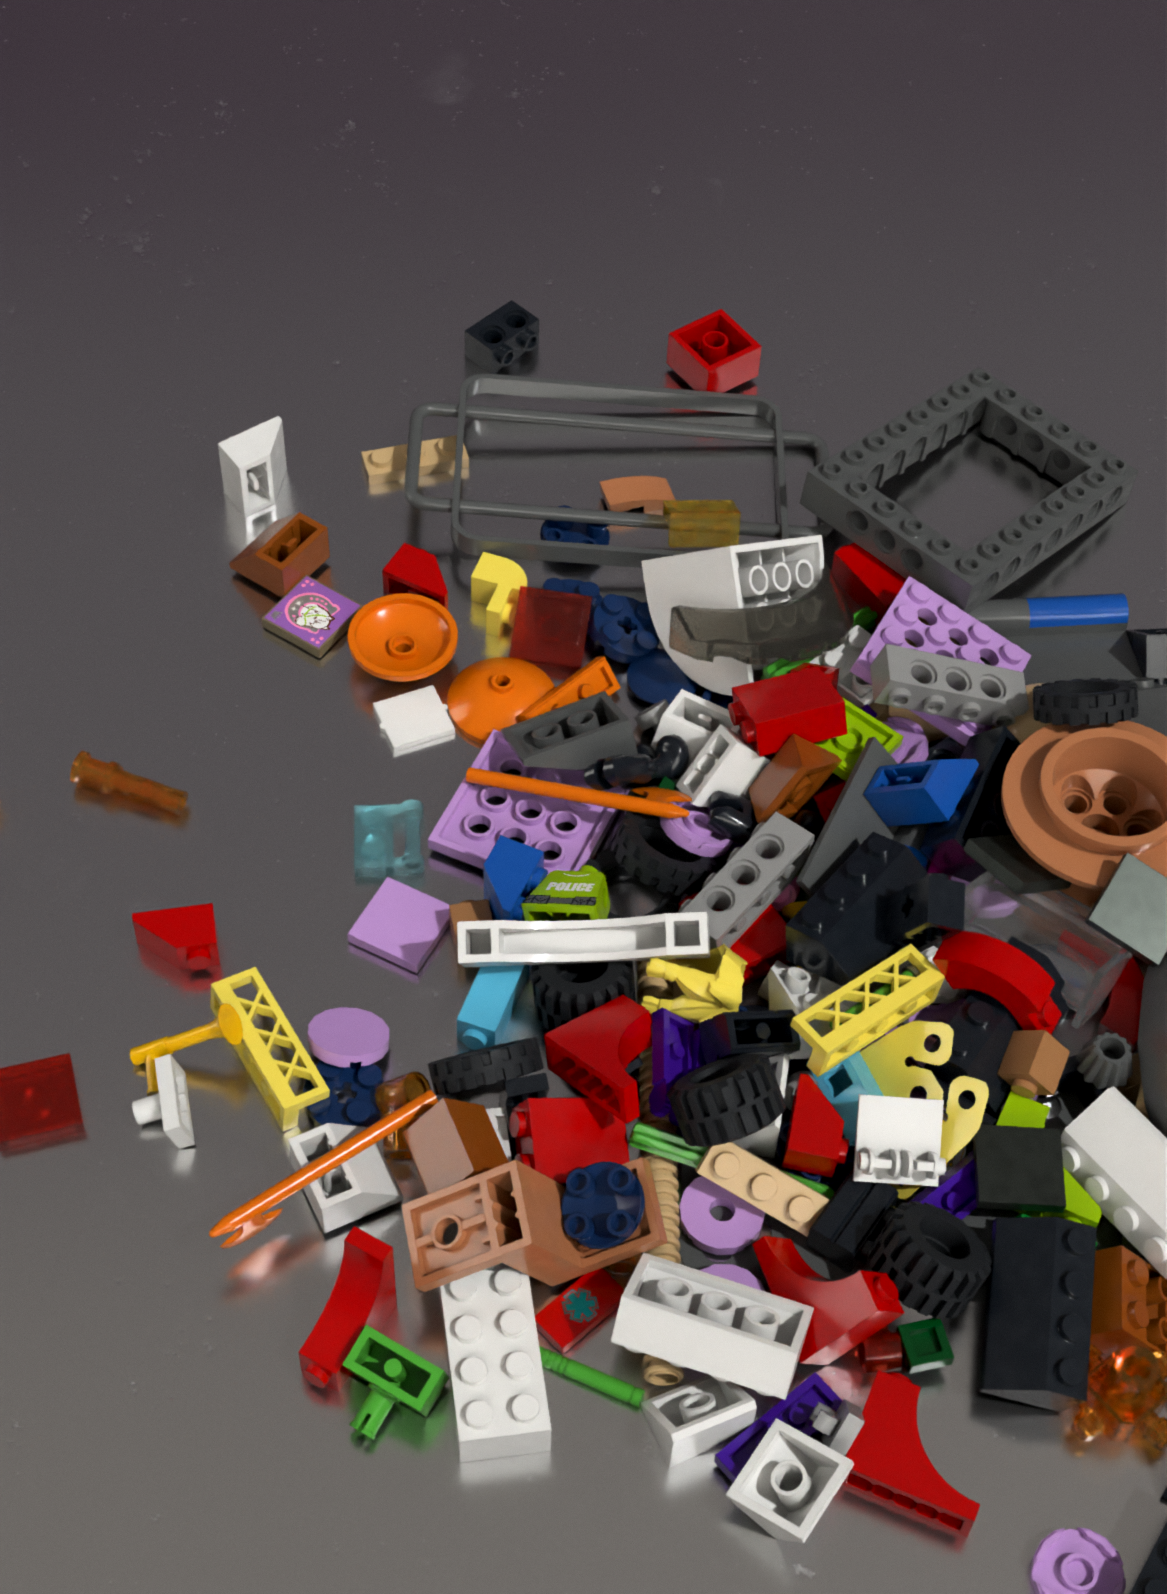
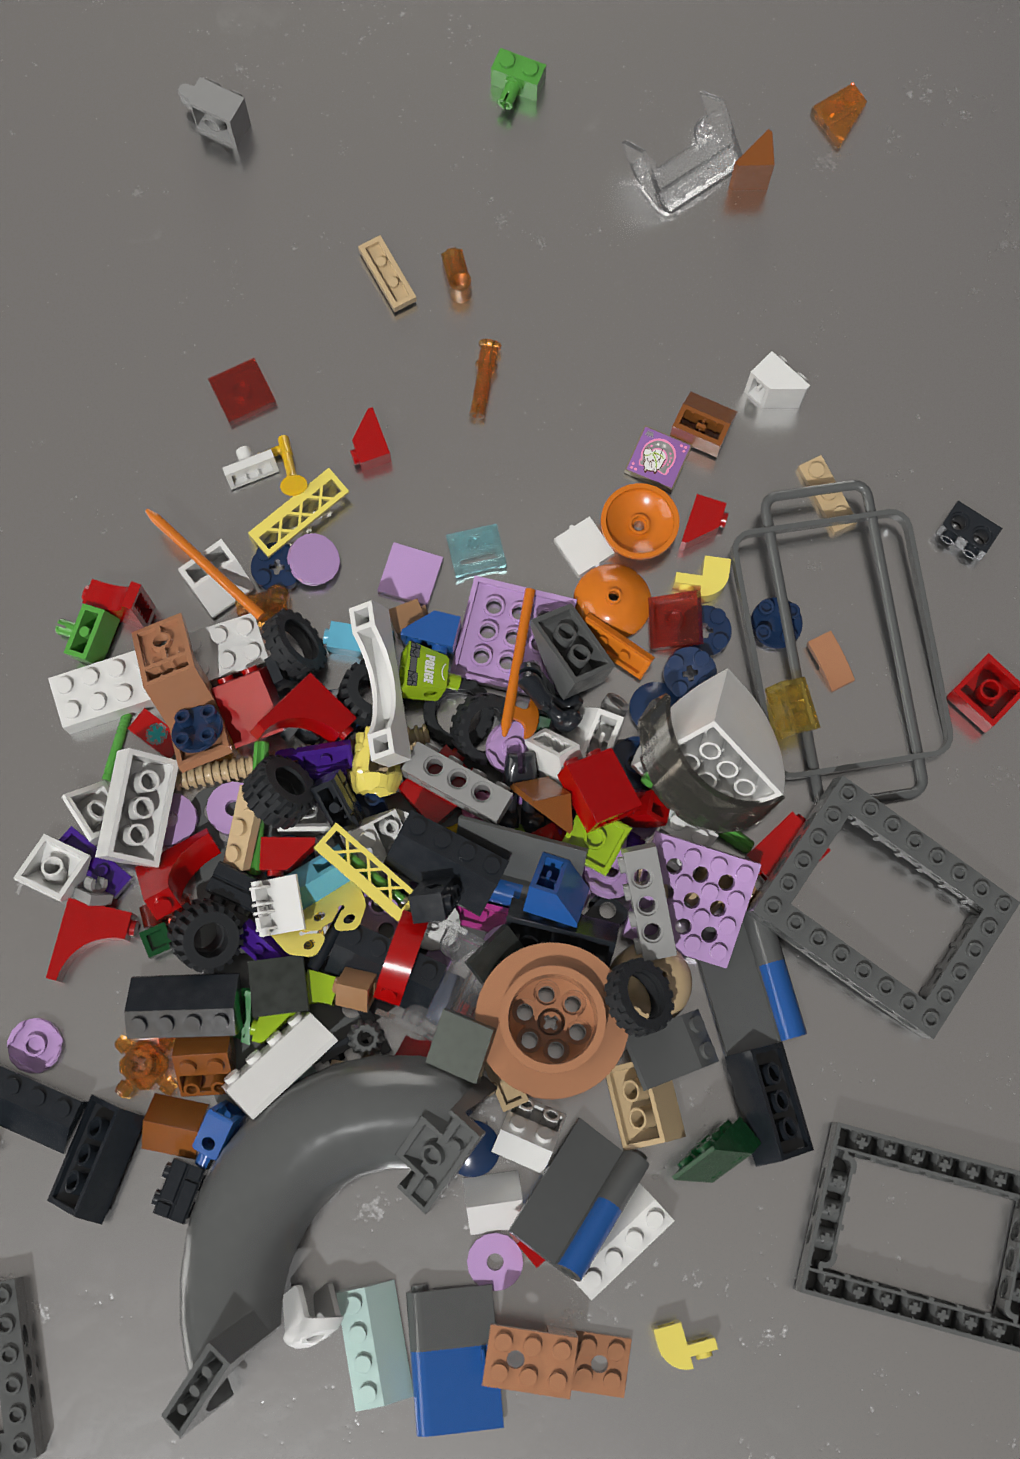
camera: 80 degrees right, 25 degrees up
slope [403,1097,508,1194] -> none

